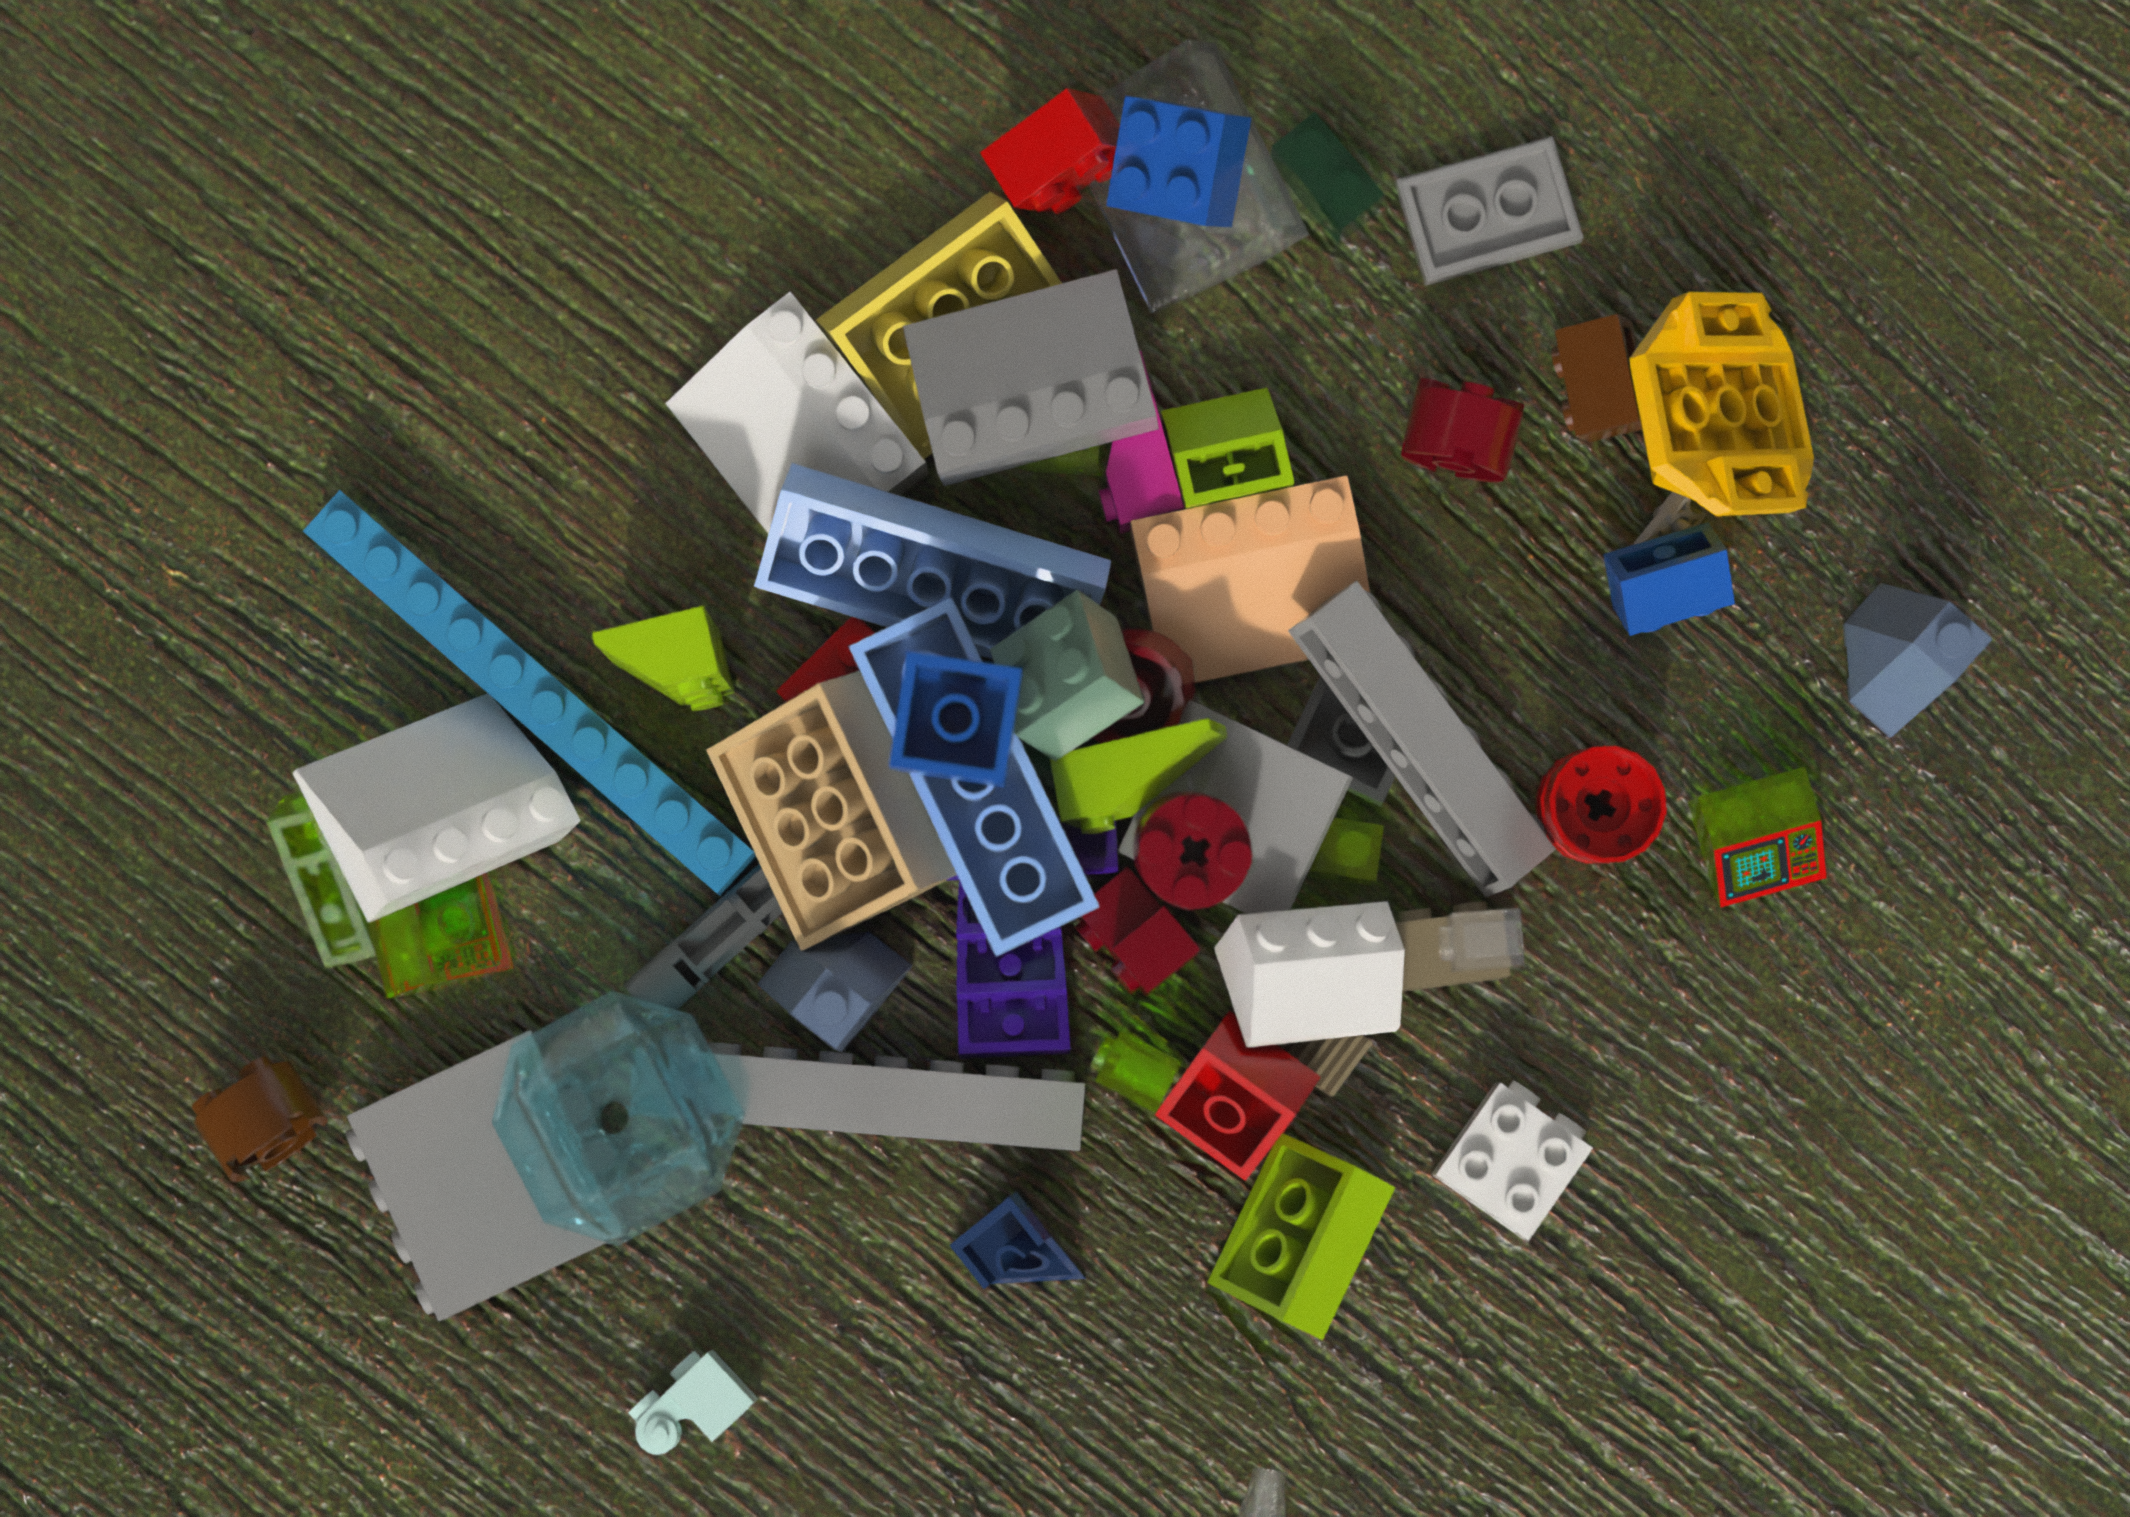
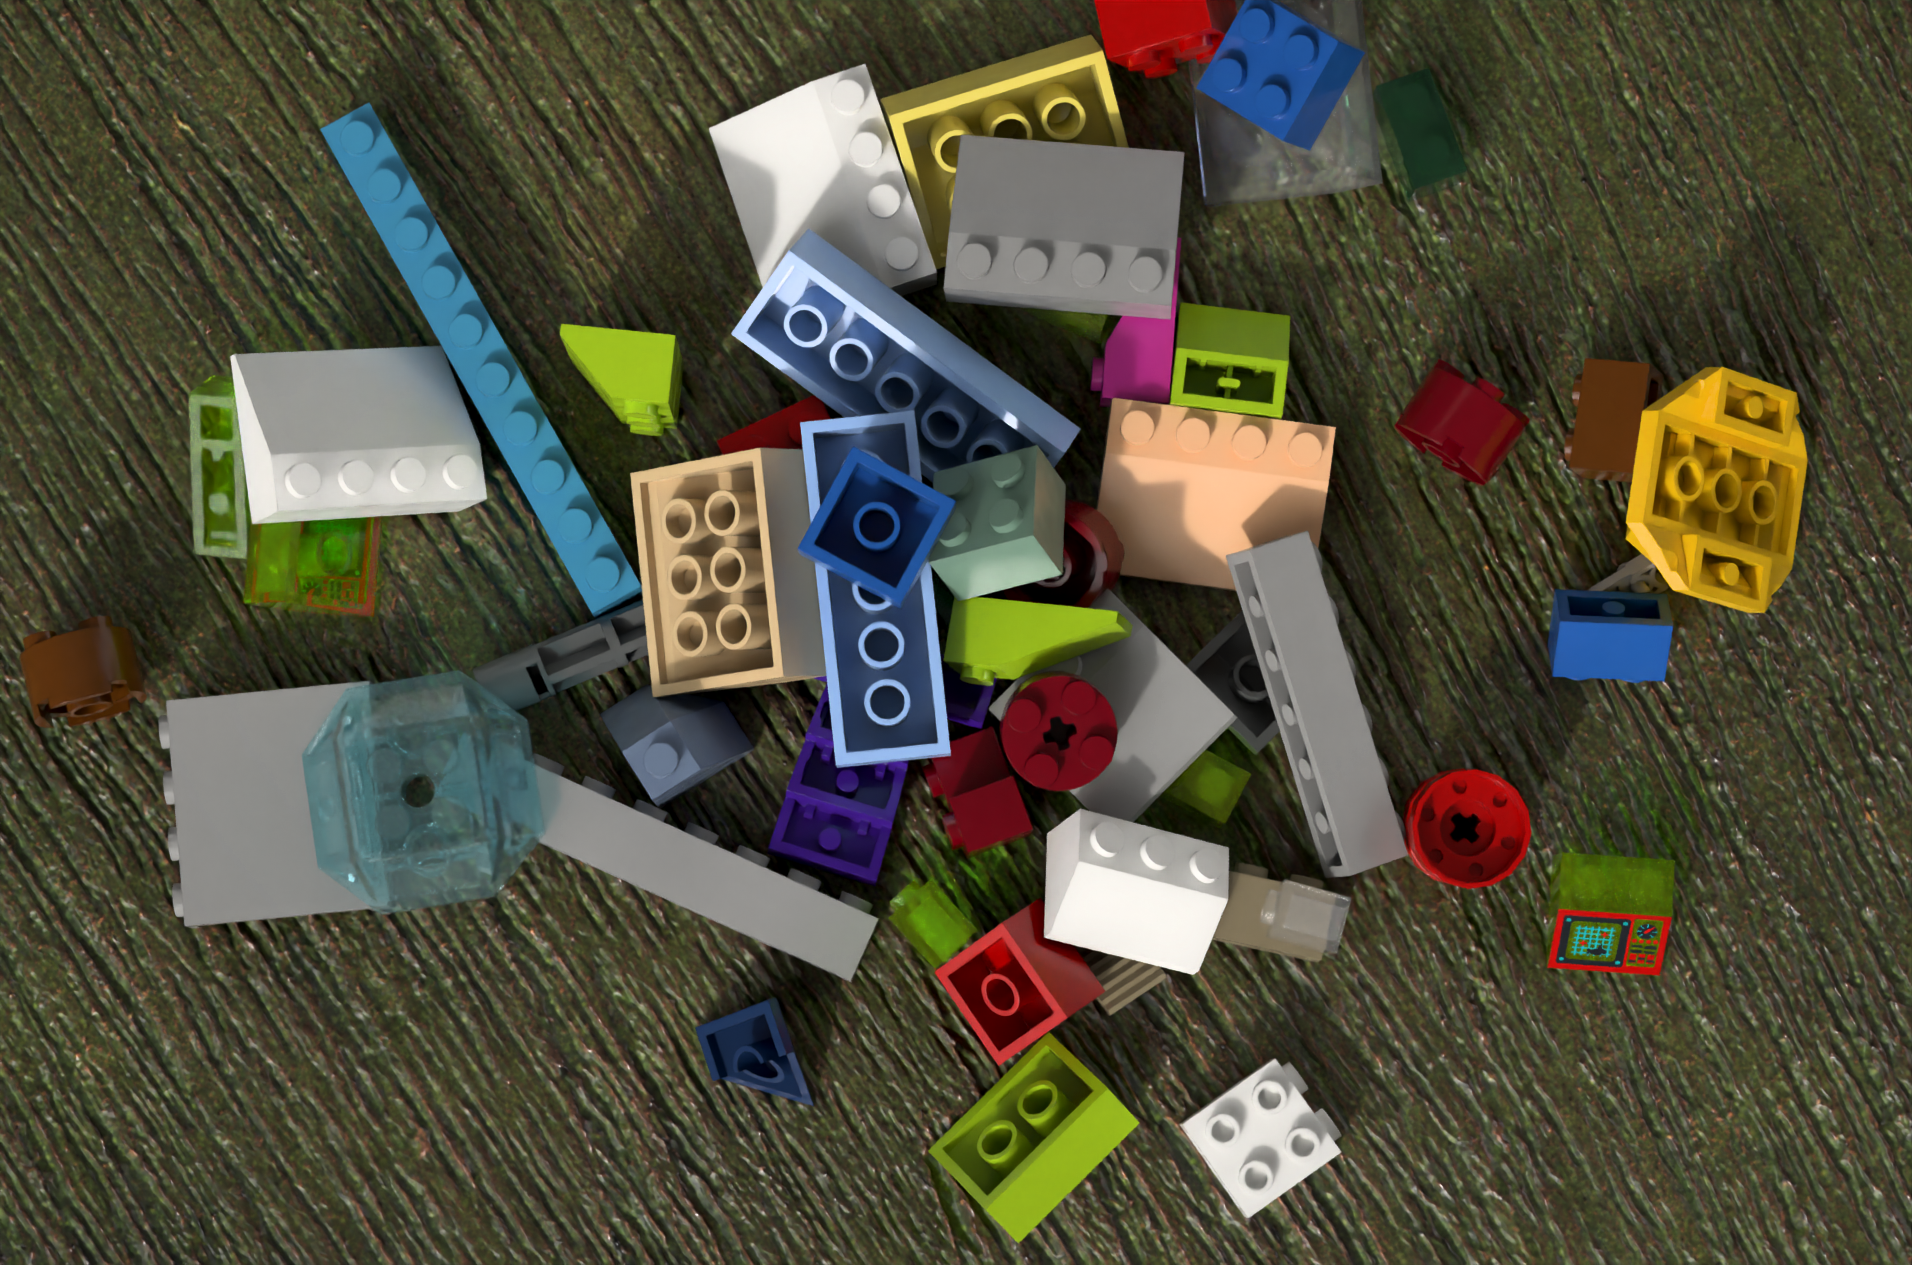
camera: 10 degrees right, 0 degrees up
light aqua brick [629,1350,758,1455] -> none
light grey tile [1395,136,1583,286] -> none
sand blue slope [1843,583,1992,738] -> none

